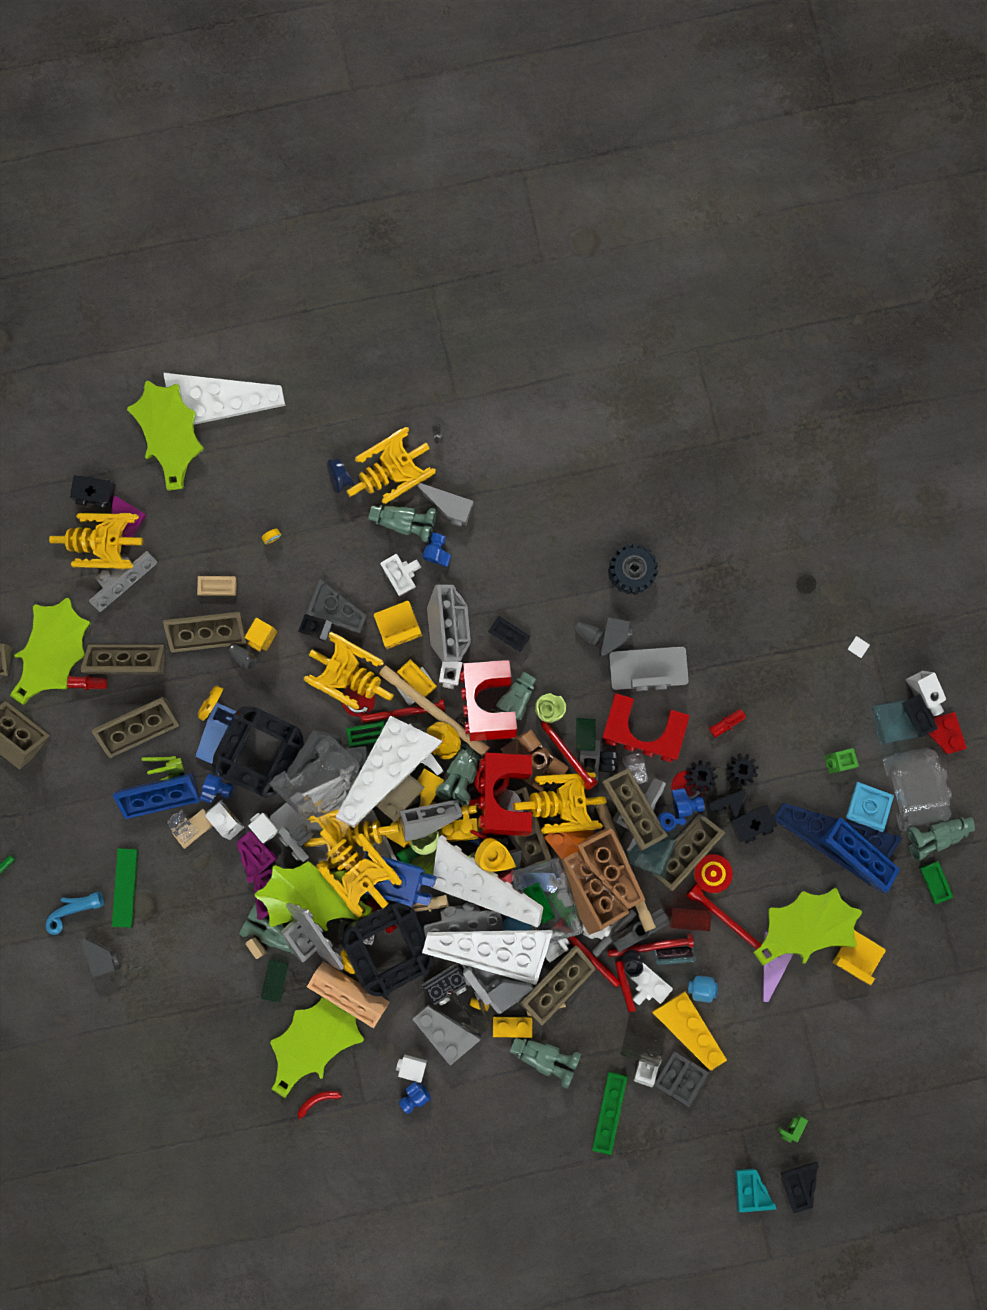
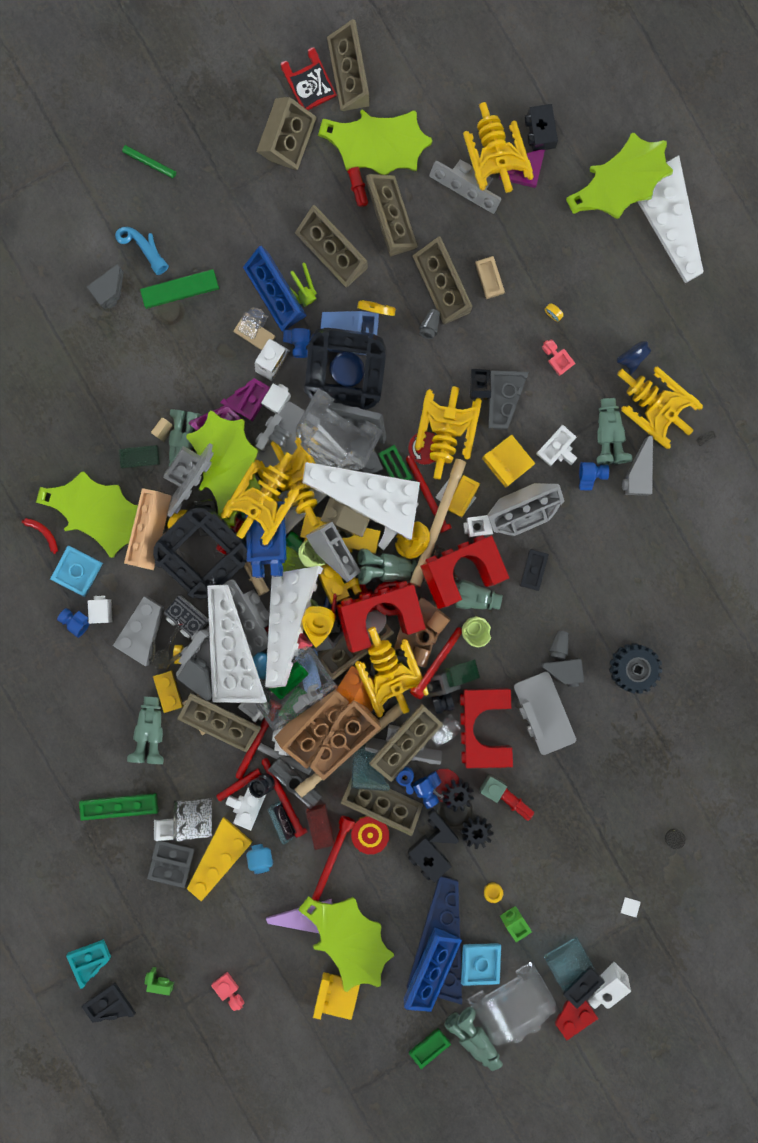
camera: 70 degrees right, 5 degrees up
yellow brick [244,618,278,652] -> none
none -> medium azure tile [50,545,103,597]
none -> coral plate [211,972,244,1011]
none -> dark blue piece [329,352,365,386]
none -> sand green brick [479,773,507,803]
none -> yellow tile [484,882,503,903]
none -> coral plate [542,339,576,376]

